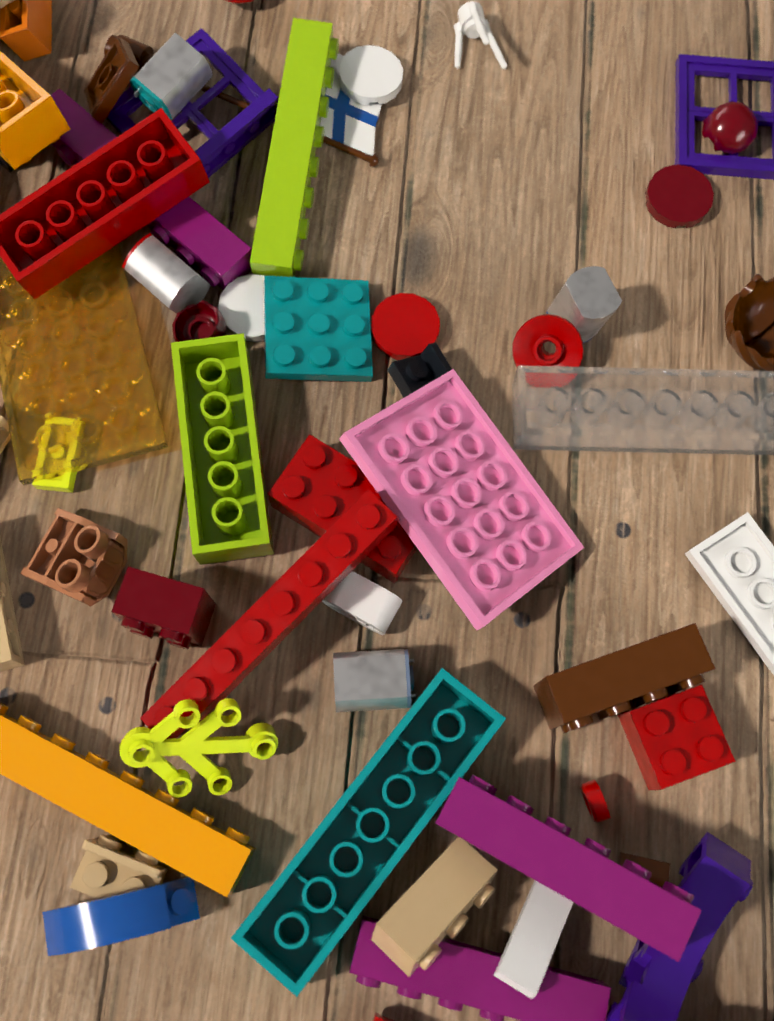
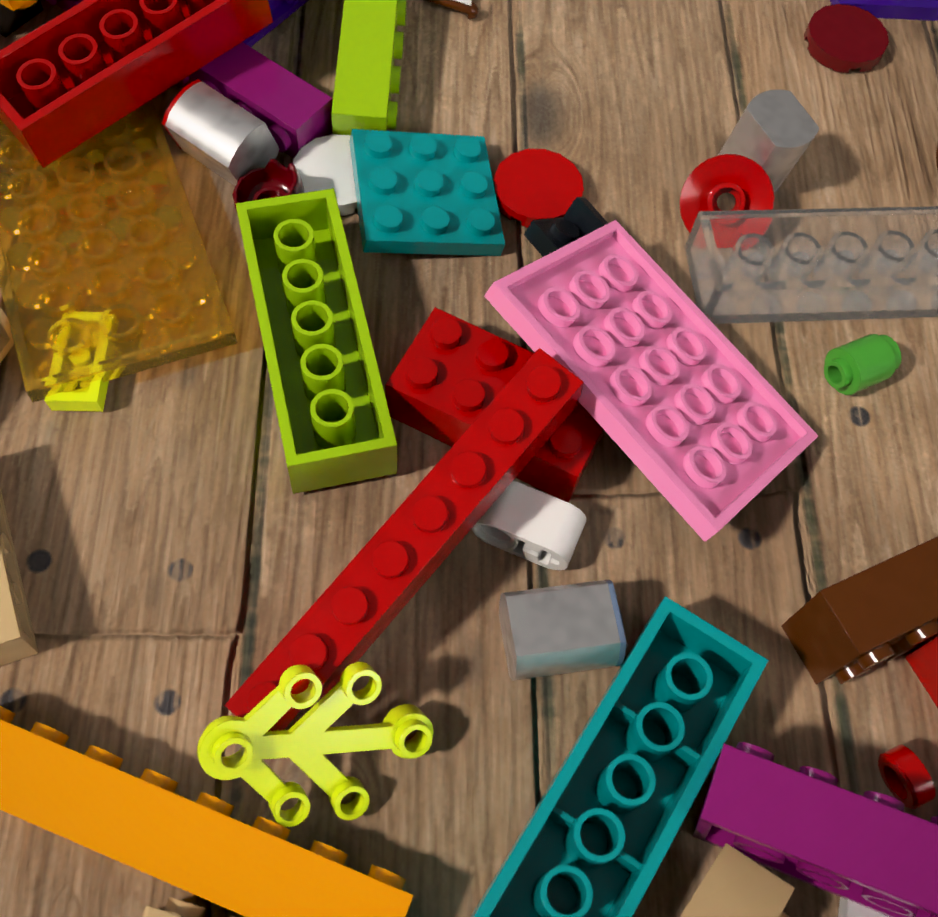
camera: 10 degrees left, 10 degrees down
nougat slope [20,508,128,607] -> none
dark red brick [111,566,216,650] -> none
none -> bright green brick [824,334,902,395]

